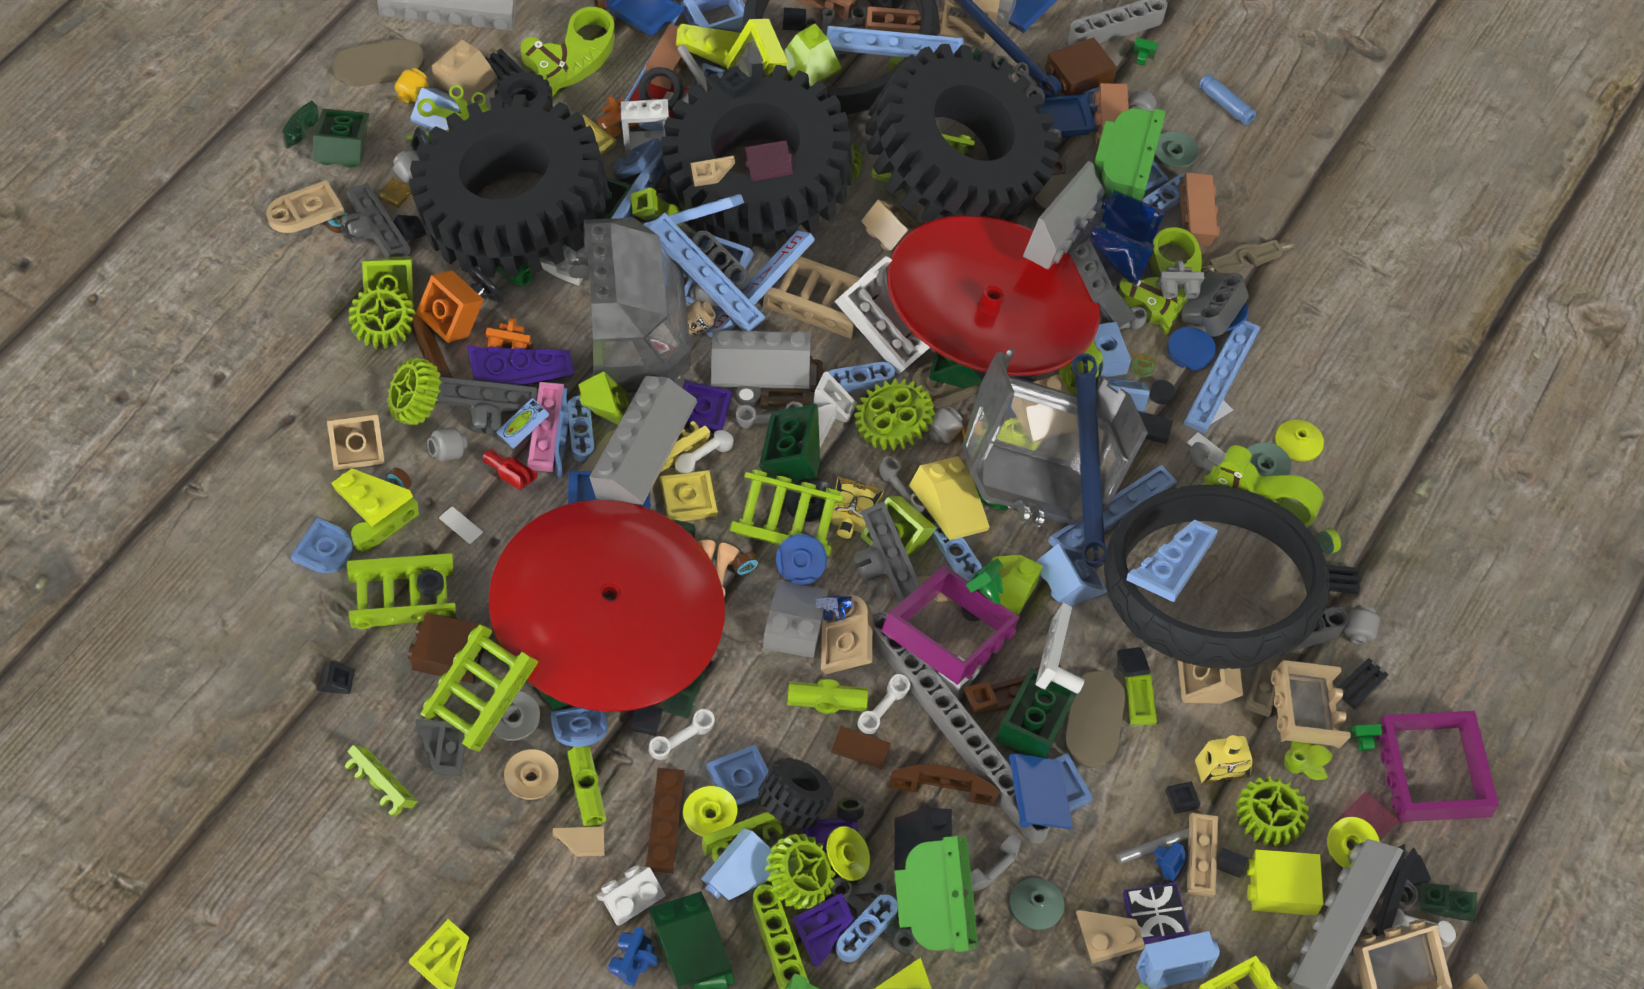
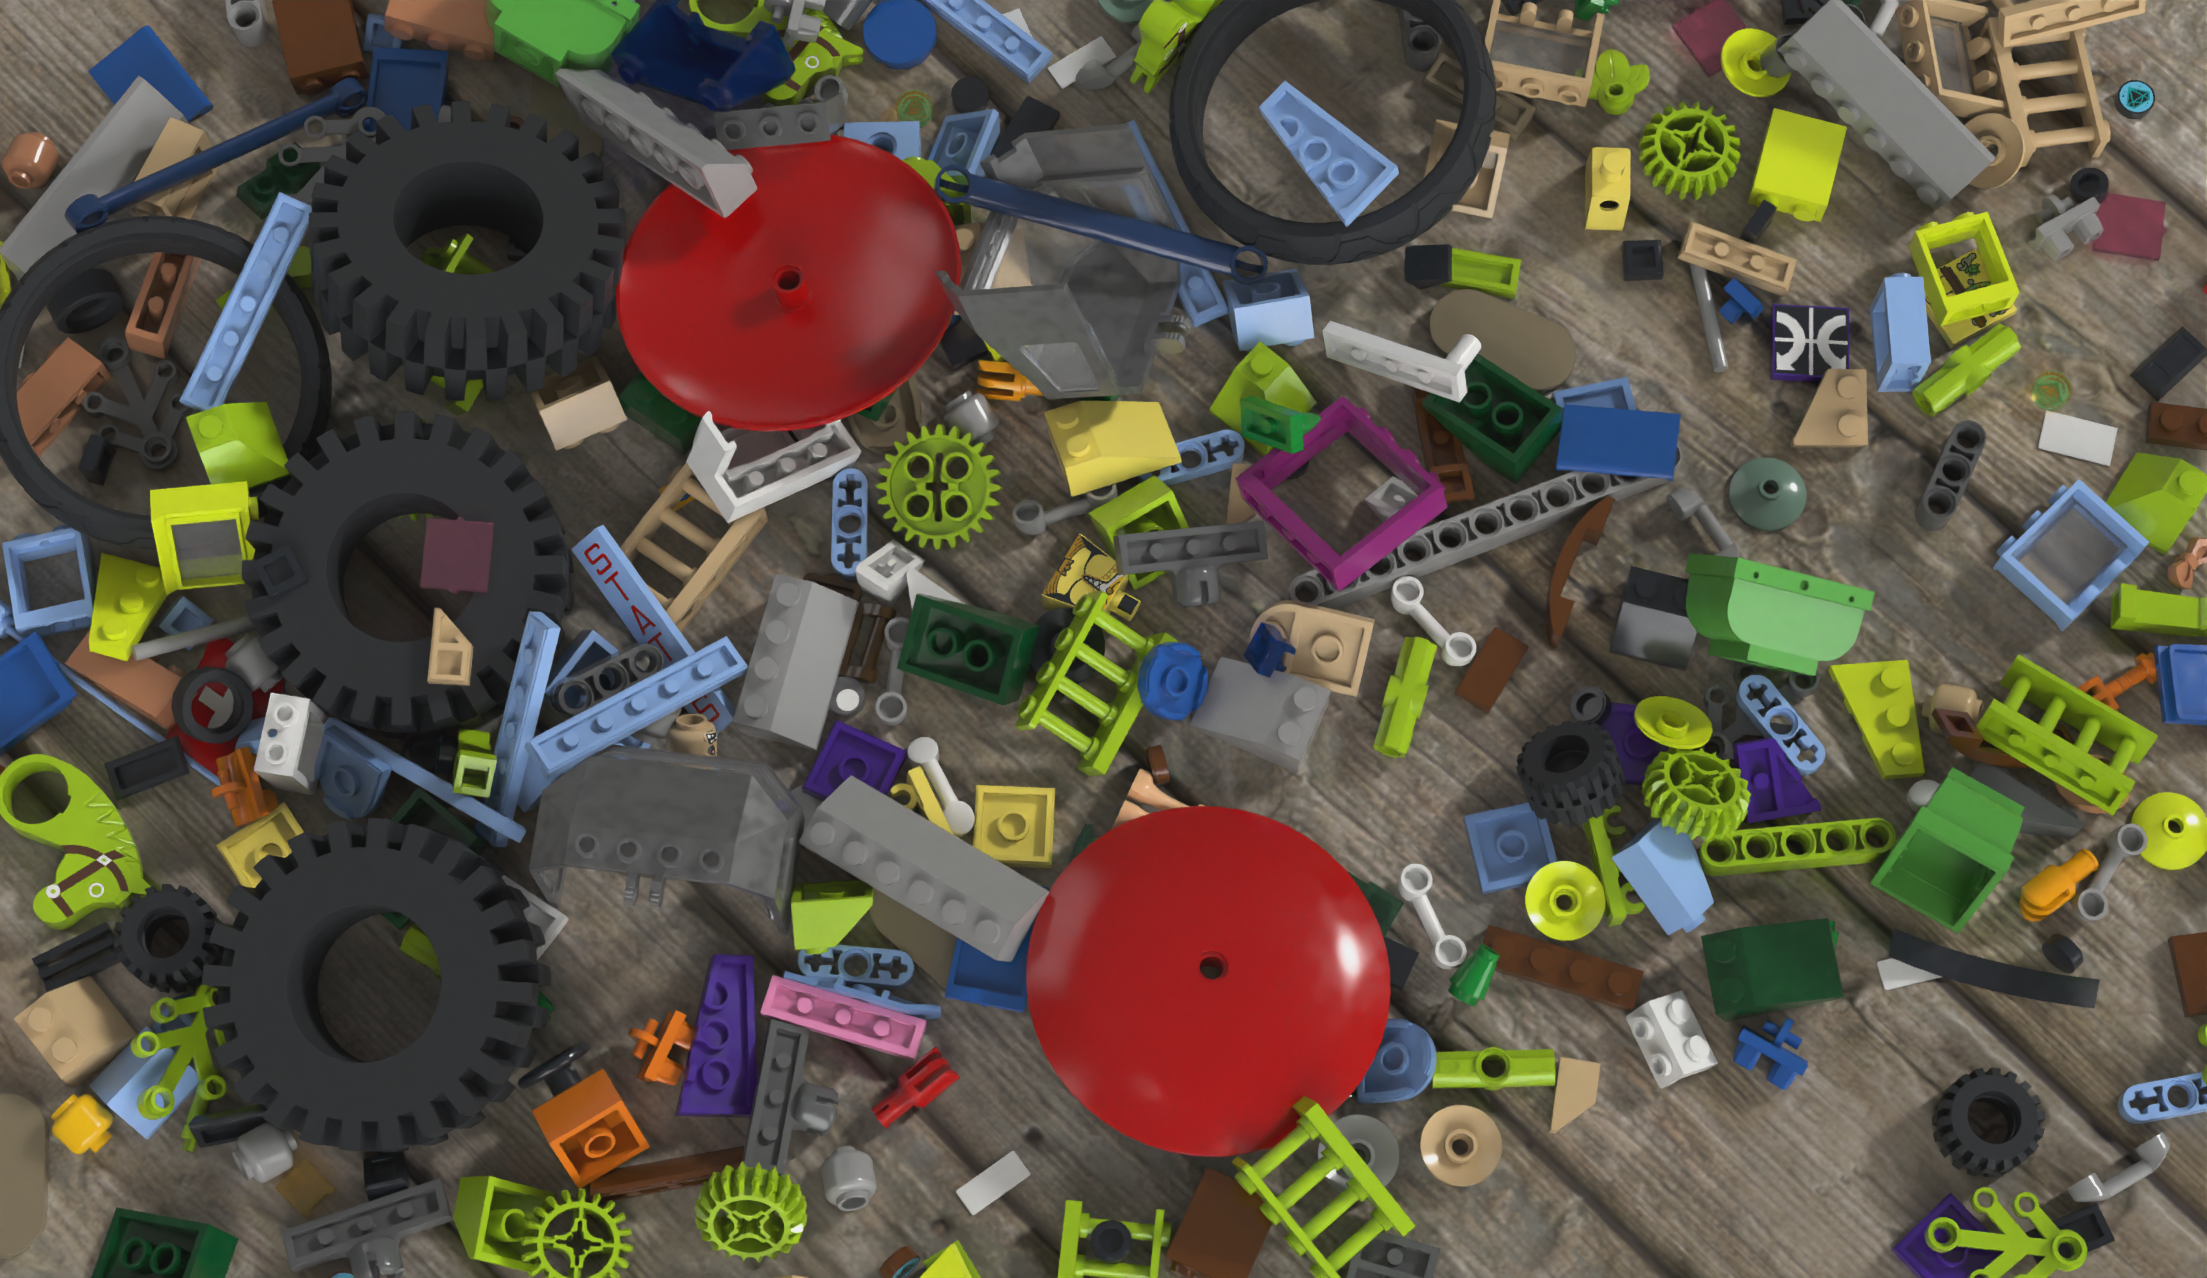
camera: 70 degrees left, 15 degrees up
tile [496,398,549,449] -> none
none -> black tile [104,736,190,801]
none -> green cone [1448,943,1500,1007]

